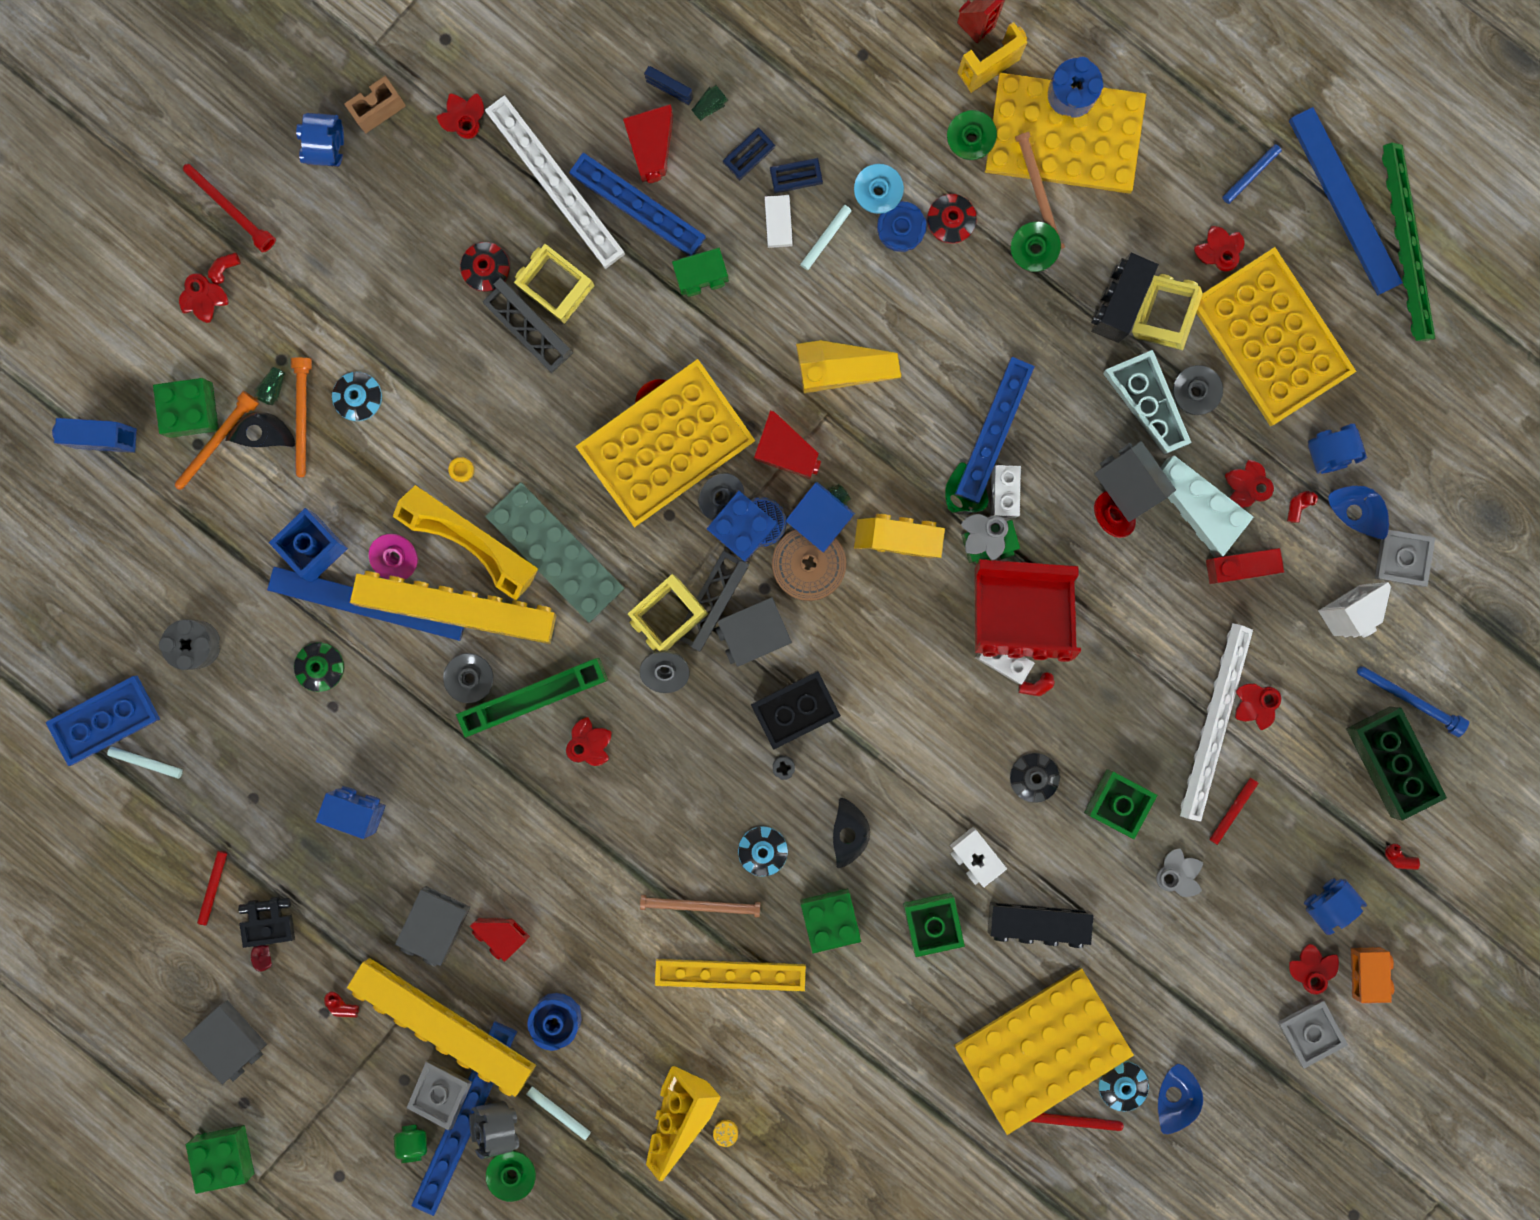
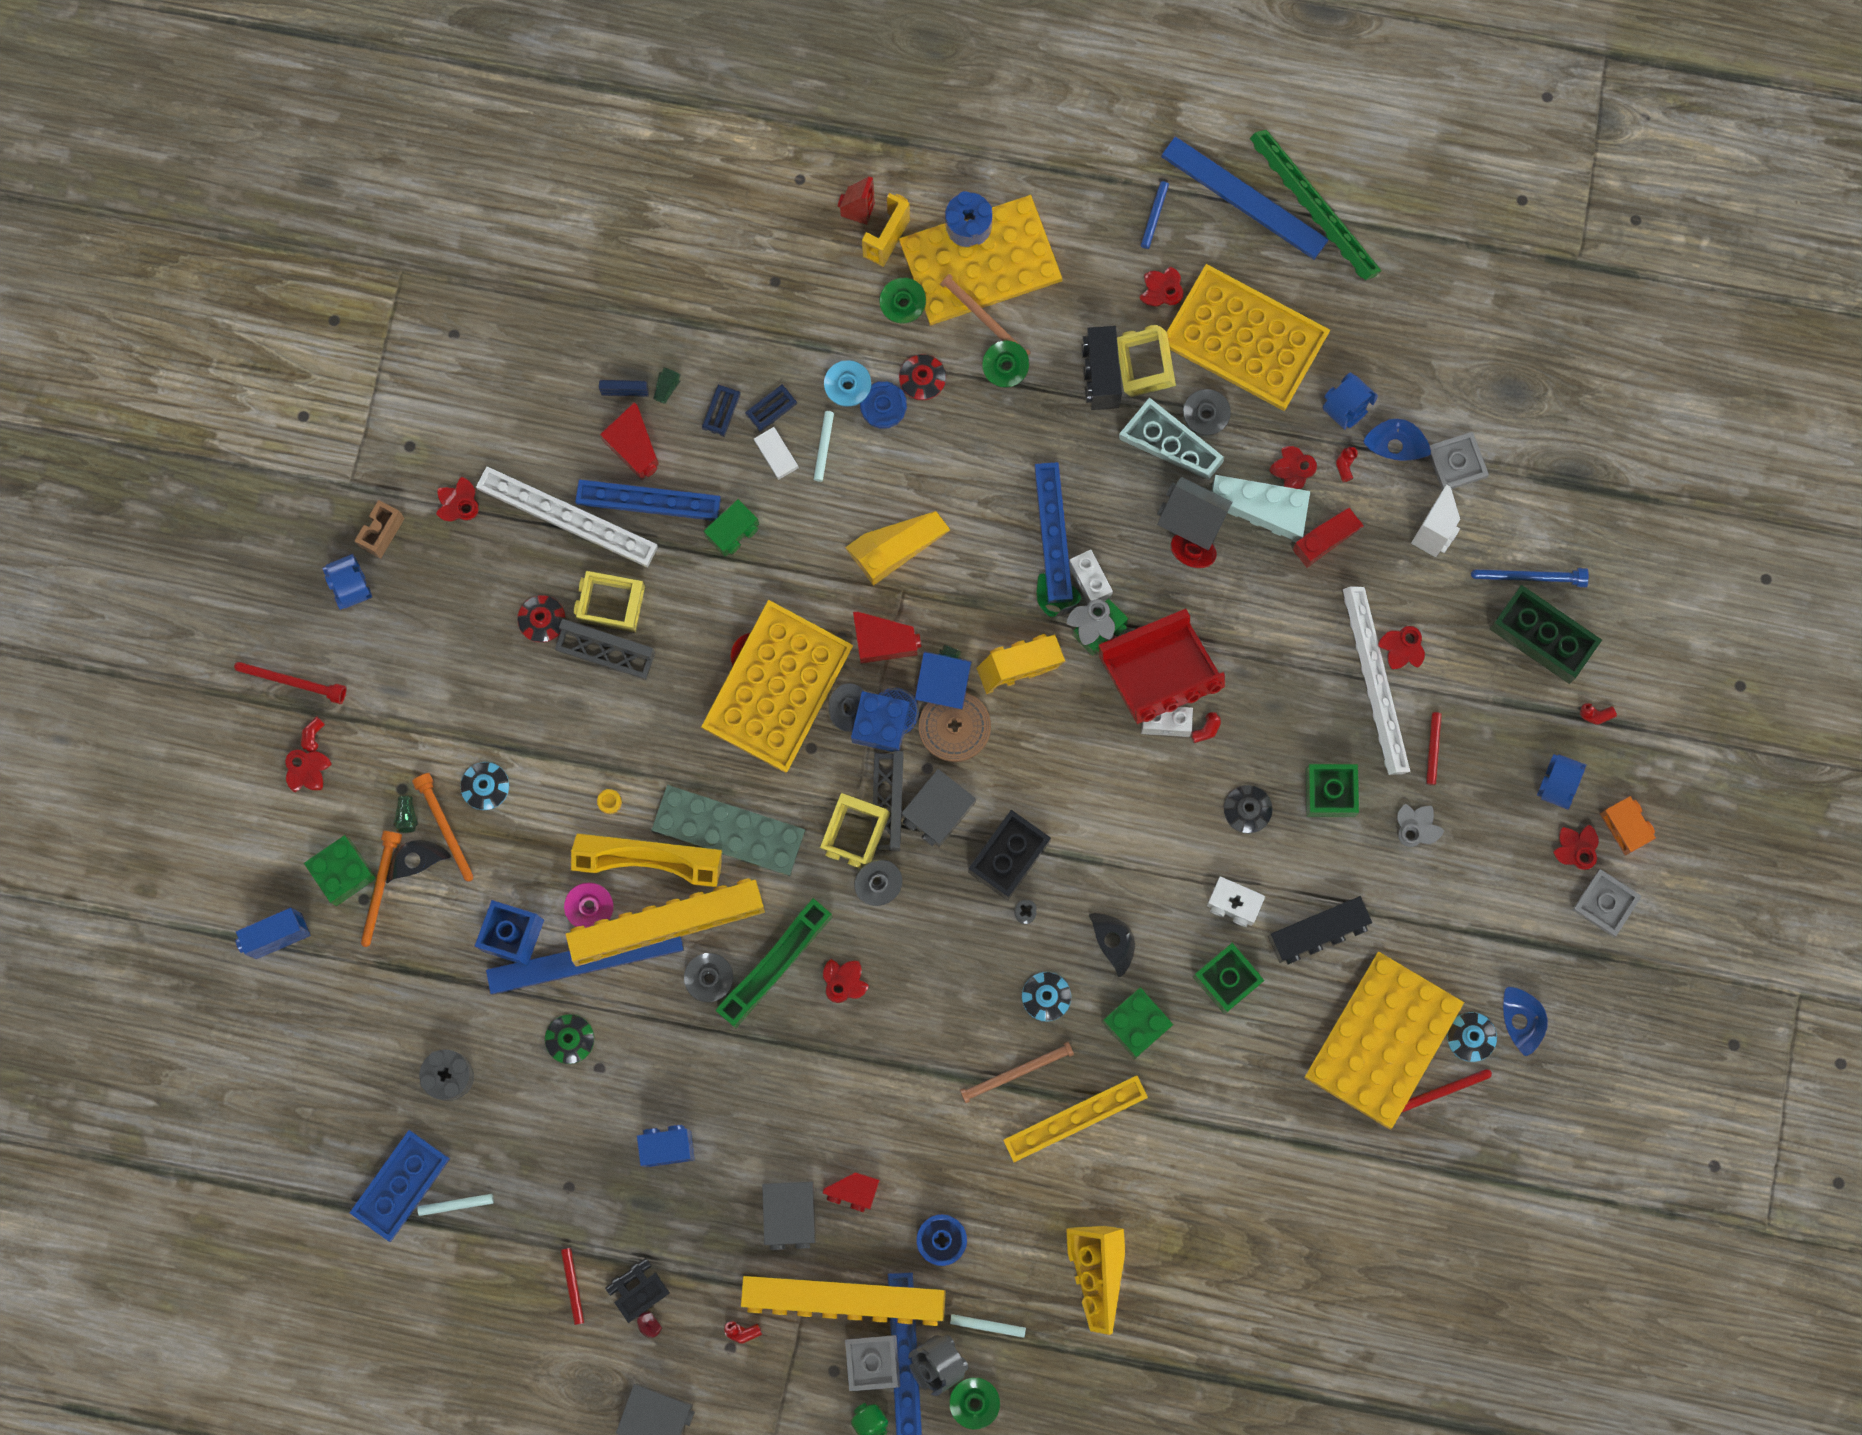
camera: 30 degrees left, 10 degrees down
yellow tile [713,1120,738,1147] -> none

